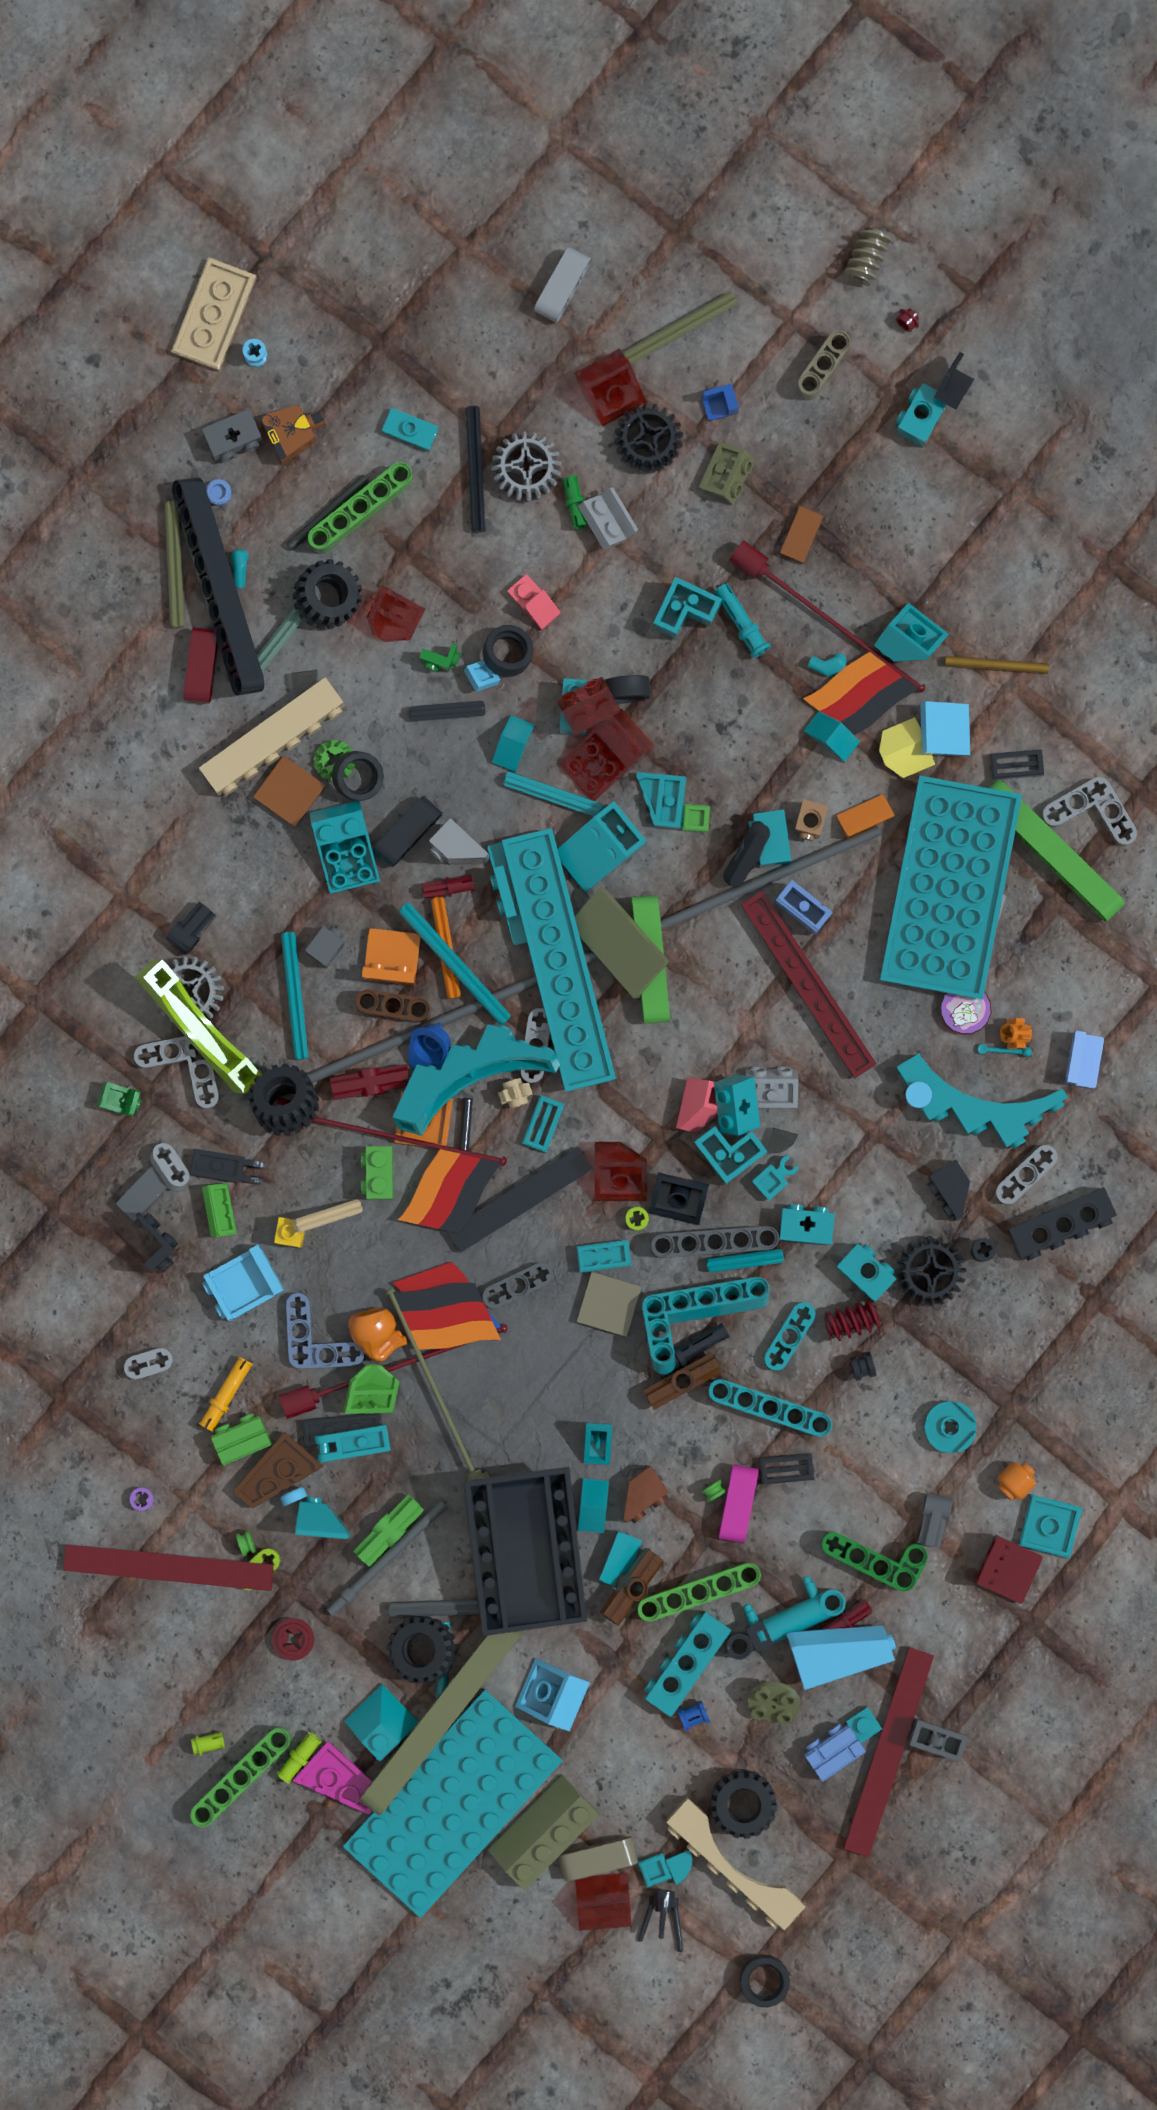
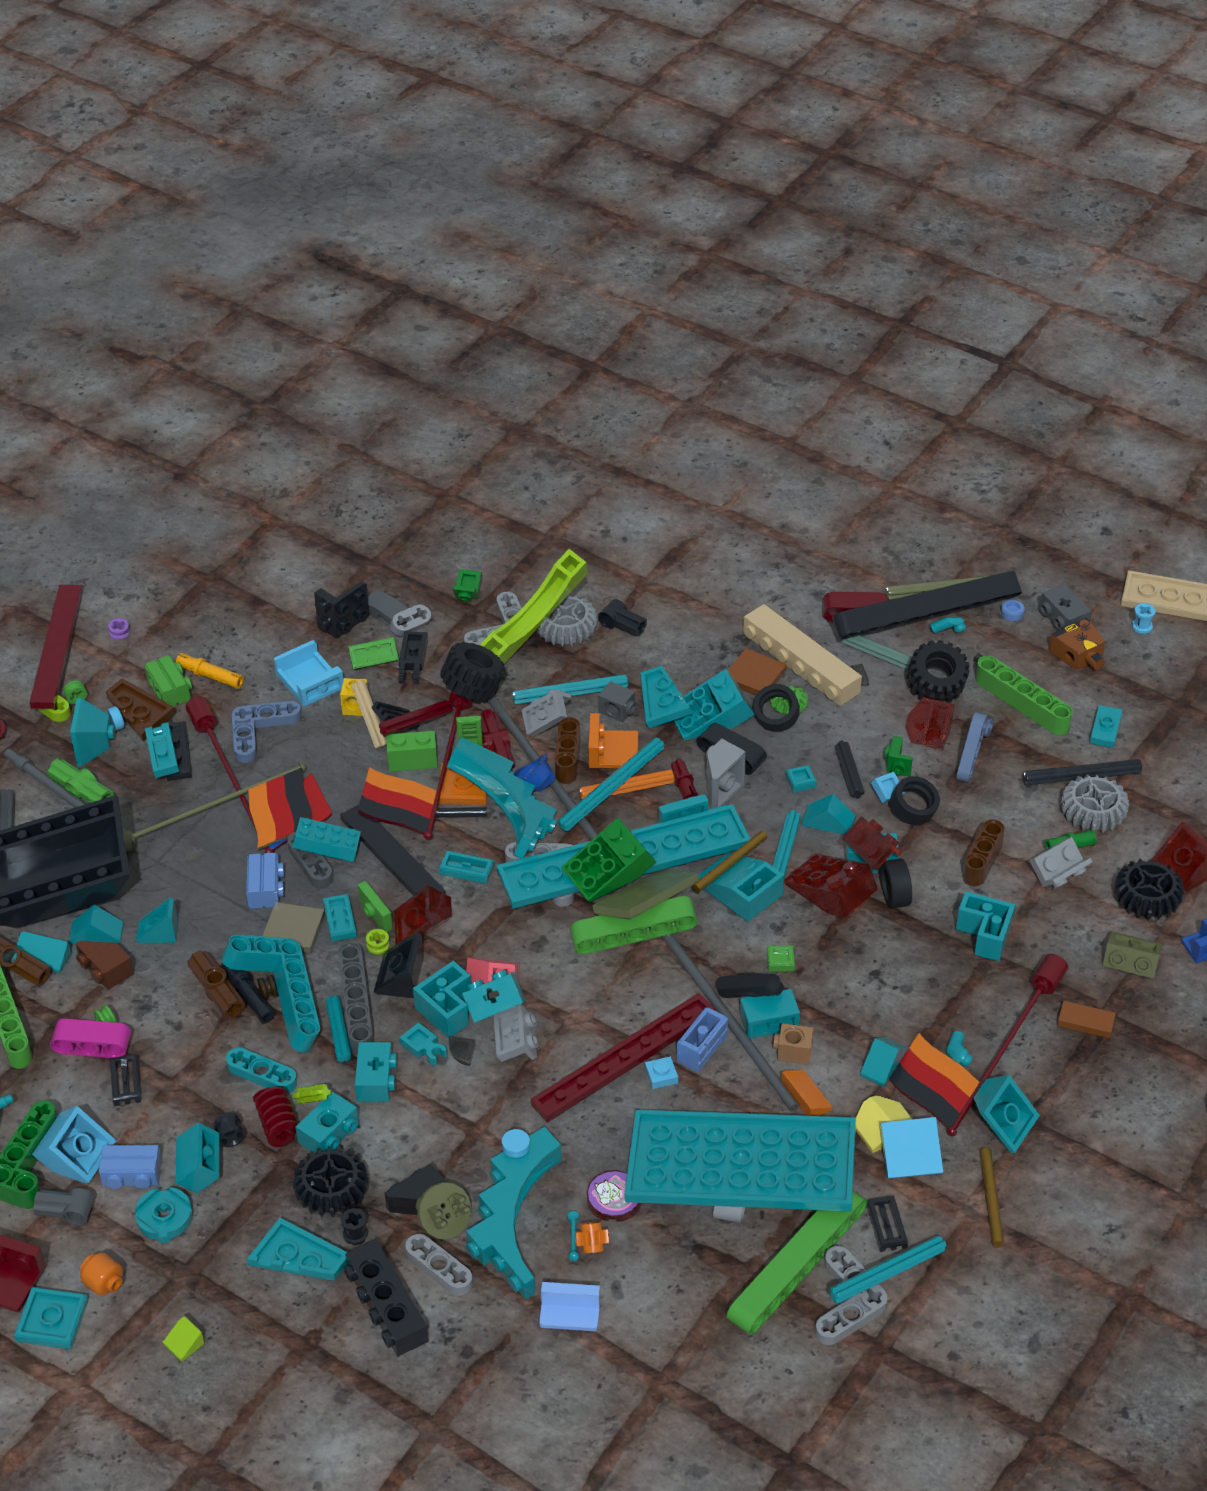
camera: 85 degrees right, 40 degrees down
light grey beam [124,1348,174,1379] -> none
bright green slope [343,1364,399,1414] -> none
orange piece [348,1307,407,1362] -> none
tan gear [498,1078,532,1109] -> none
coral slope [507,574,561,630] -> none
teal wing [636,772,687,829] -> none
teal beam [708,1379,832,1437] -> none
teal pin [714,583,772,659] -> none
none -> medium azure slope [32,1106,117,1184]
none -> medium blue brick [99,1145,162,1189]
none -> lime slope [163,1316,204,1362]
none -> teal brick [176,1122,219,1193]
none -> medium blue brick [246,853,284,909]
none -> teal wing [247,1218,348,1281]
none -> dark brown bush [257,975,277,1000]
none -> teal piece [292,817,361,862]
none -> lime axle [293,1084,331,1104]
none -> bright green plate [357,881,393,932]
none -> black tile [372,701,420,730]
none -> dark red axle [379,700,453,735]
none -> olive plate [416,1182,472,1239]
none -> bright green slope [456,716,483,747]
none -> light grey bracket [522,689,571,737]
none -> green slope [561,818,657,902]
none -> teal wing [640,665,693,729]
none -> medium azure plate [645,1056,678,1089]
none -> pearl gold bar [692,831,768,893]
none -> teal tile [785,765,817,793]
none -> teal axle [829,1236,947,1303]
none -> sand blue beam [957,712,995,783]
none -> reddish brown beam [962,819,1005,887]

